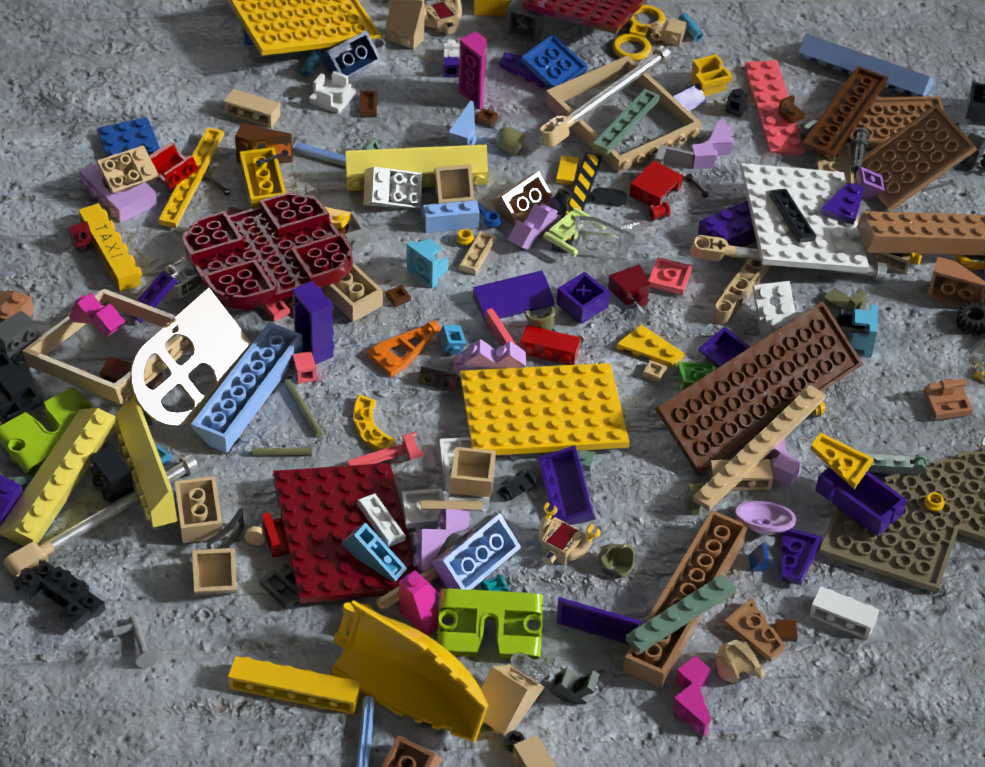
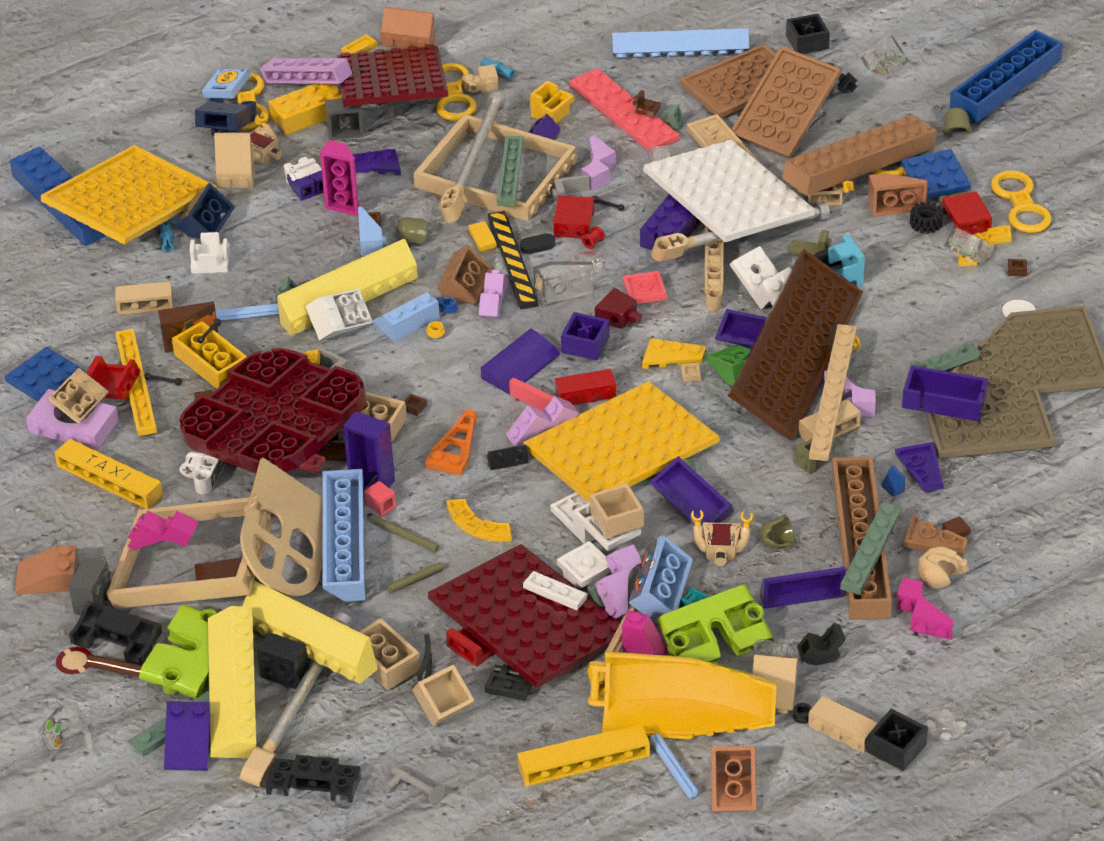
camera: 25 degrees left, 5 degrees down
dark red brick [67,221,94,250] -> none
dark purple plate [130,270,178,324] -> none
tan tile [245,526,266,546] -> none
dark azure slope [342,523,407,582] -> none
coral piece [348,431,424,466] -> none
reddish brown tile [360,91,377,118] -> none
medium azure panel [407,238,448,289] -> none
tan tile [420,500,482,511] -> none
tan piece [434,164,474,204] -> none
dark azure brick [437,325,466,355] -> none
tan tile [459,231,496,276] -> none
black hinge [497,468,538,501] -> none
blue plate [520,34,589,89] -> none
olive hair [525,307,555,331] -> none
yellowish green plate [543,207,607,256] -> none
black plate [548,188,571,213] -> none
black brick [726,89,749,117] -> none
lavender dish [735,501,796,535] -> none
black tile [769,189,817,243] -> none
reddish brown plate [802,66,888,159] -> none
white brick [809,587,879,640] -> none
yellow wing [810,432,874,489] -> none
dark purple wing [819,182,864,225] -> none
dark grey pin [850,128,869,173] -> none
medium lavender slope [855,167,885,199] -> none
nougat plate [923,379,973,420] -> none
yellow plate [924,492,945,511] -> none

